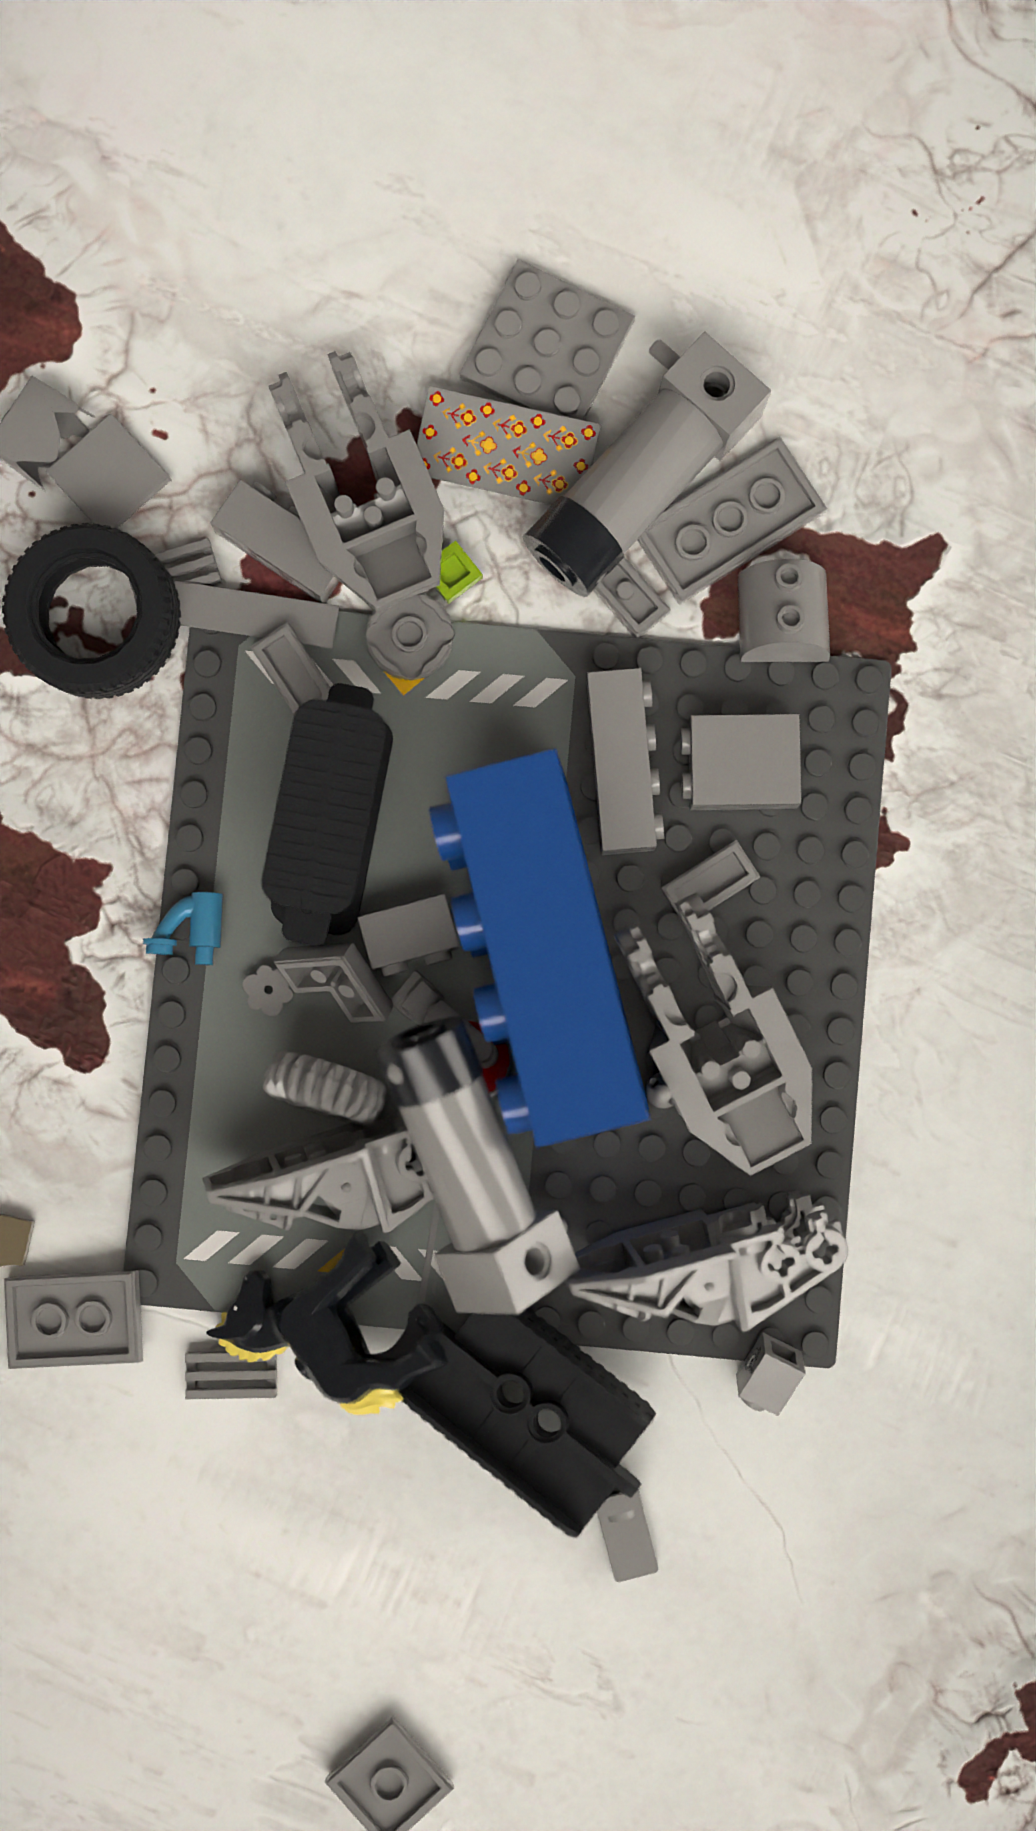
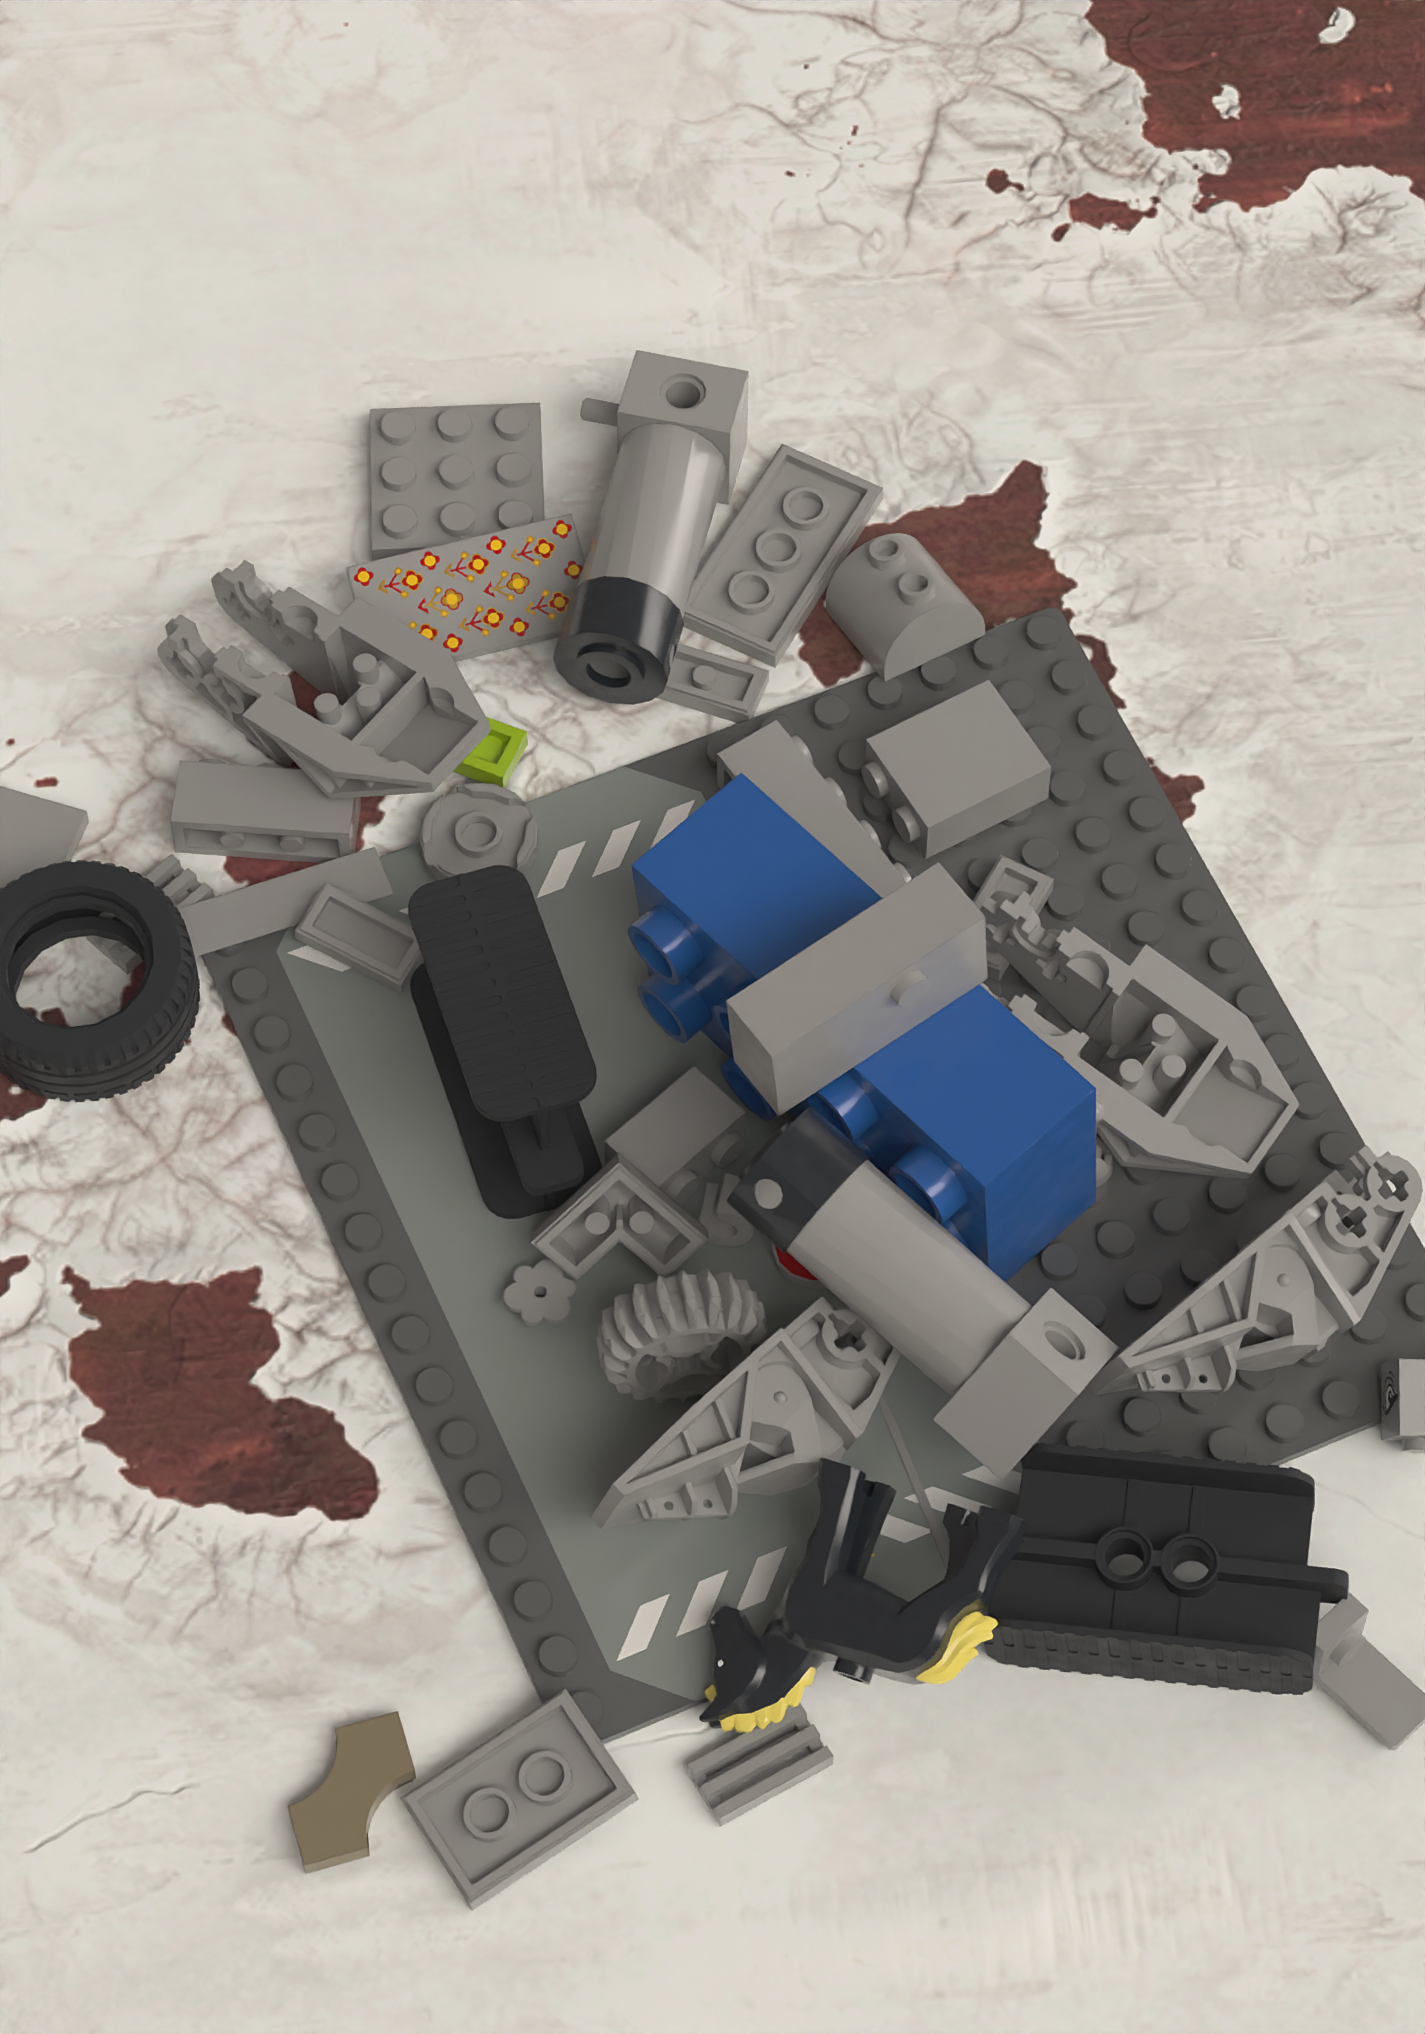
camera: 30 degrees left, 25 degrees down
dark azure plant [143,892,223,965] -> none
none -> light grey brick [726,862,988,1116]

